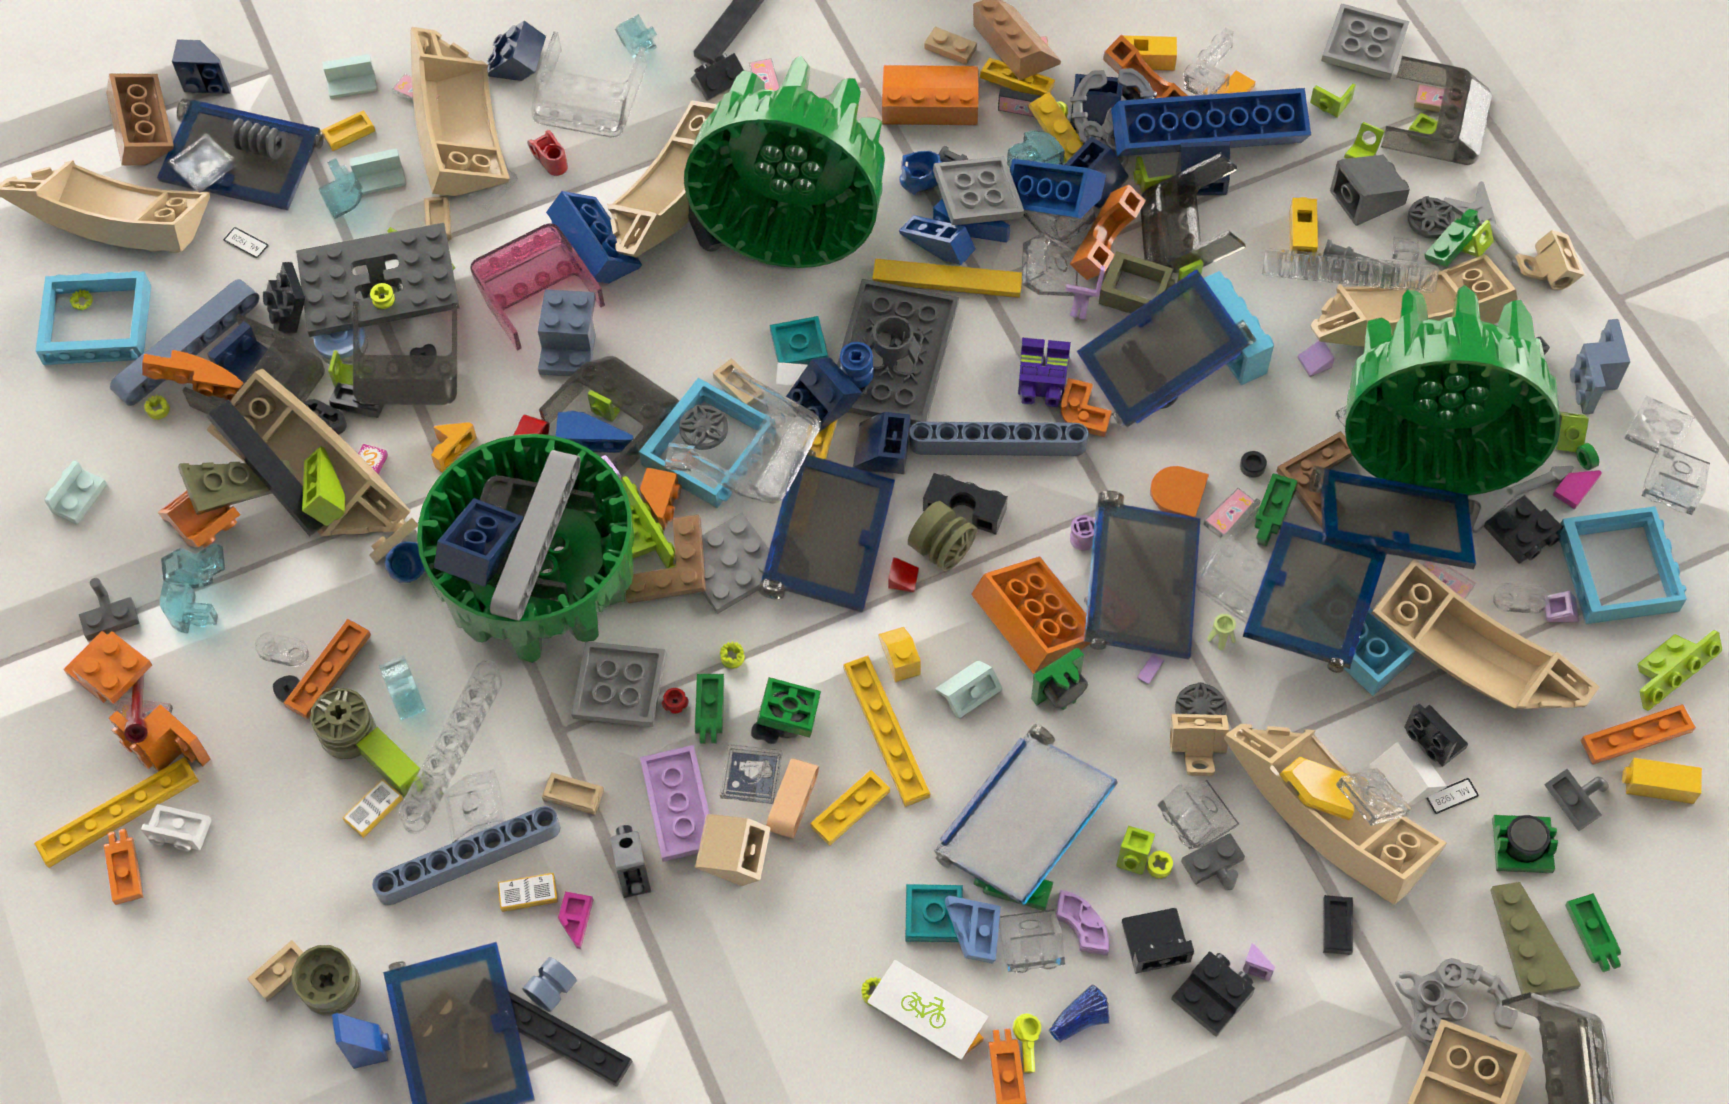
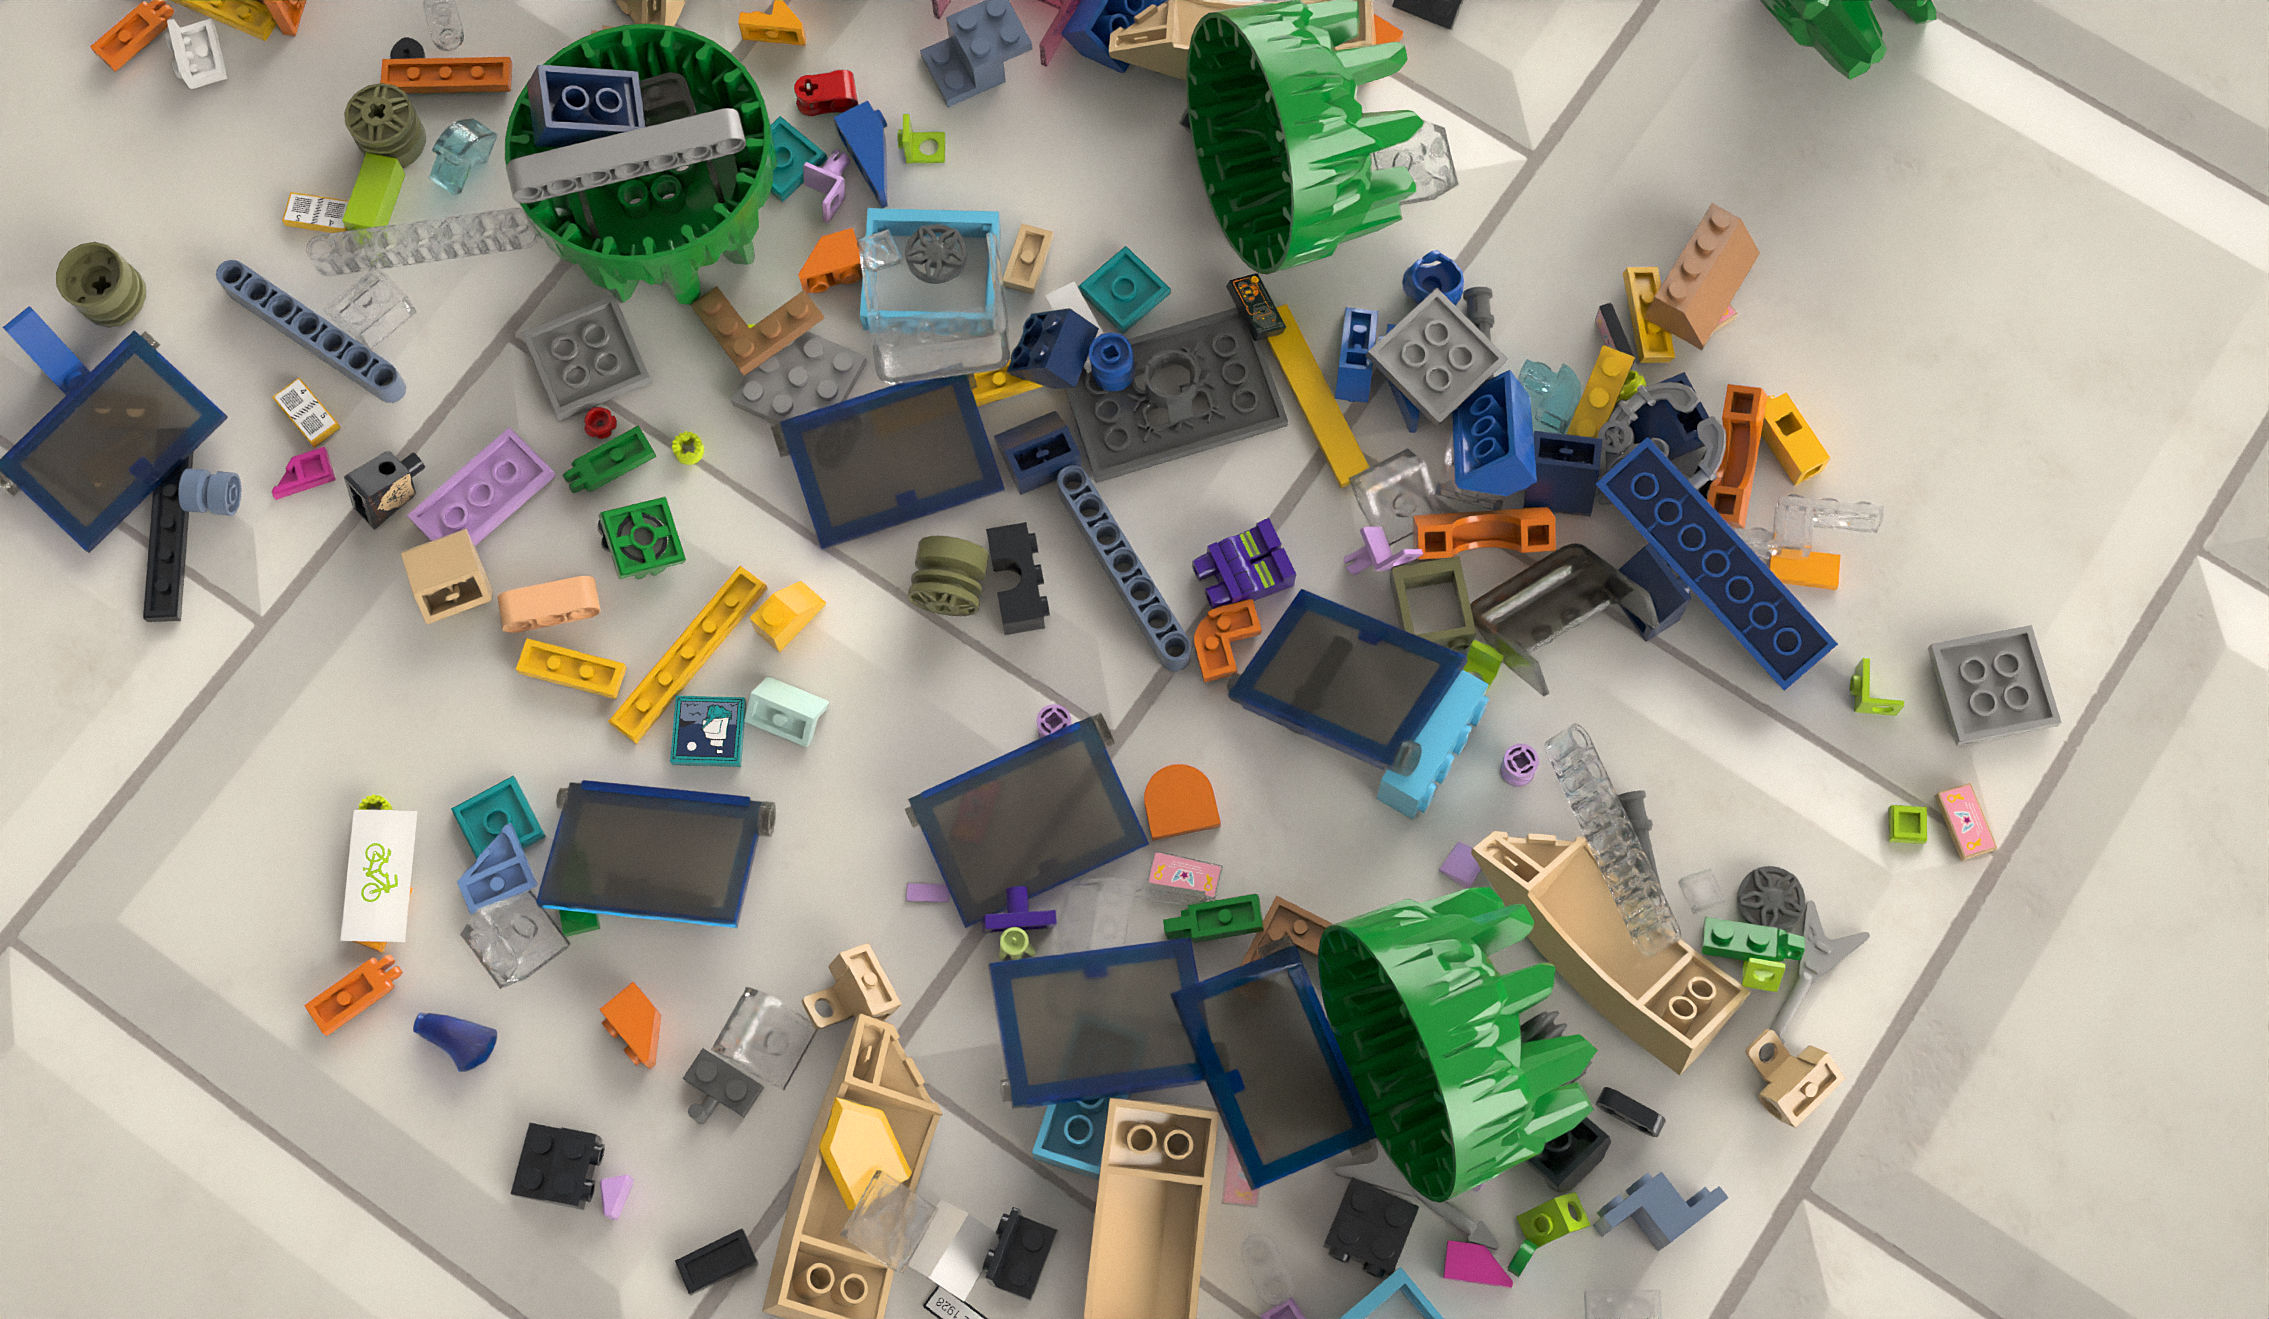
camera: 60 degrees right, 10 degrees up
tan plate [247,940,304,1002] -> none
clear smoke windscreen [539,356,679,477] -> none
tan tile [542,772,604,815] -> none
lime bracket [621,476,675,569] -> none
clear tile [720,744,783,804] -> none
bright pink tile [749,58,780,91] -> none
orange slope [882,65,978,125] -> none
red slope [888,557,919,592] -> none
tan plate [924,26,977,65] -> none
orange slope [971,556,1103,674] -> none
neon yellow plate [1013,1013,1041,1073] -> none
green piece [1031,648,1088,710] -> none
lavender tile [1055,890,1109,956] -> none
lime bracket [1116,825,1155,875] -> none
black bracket [1121,908,1194,974] -> none
lime bracket [1133,156,1173,197] -> none
neon yellow bush [1147,850,1173,879] -> none
dark grey wheel [1175,682,1227,715] -> none
black tile [1240,451,1267,478] -> none
yellow brick [1289,197,1318,261] -> none
dark grey slope [1330,154,1410,226] -> none
lime bracket [1344,122,1385,159] -> none
clear smoke windscreen [1381,56,1492,165] -> none
none -> orange slope [599,982,662,1069]
none -> tile [670,696,746,767]
none -> dark purple tile [981,886,1057,933]
none -> tile [1226,273,1286,341]
none -> lavender wheel [1500,744,1539,787]

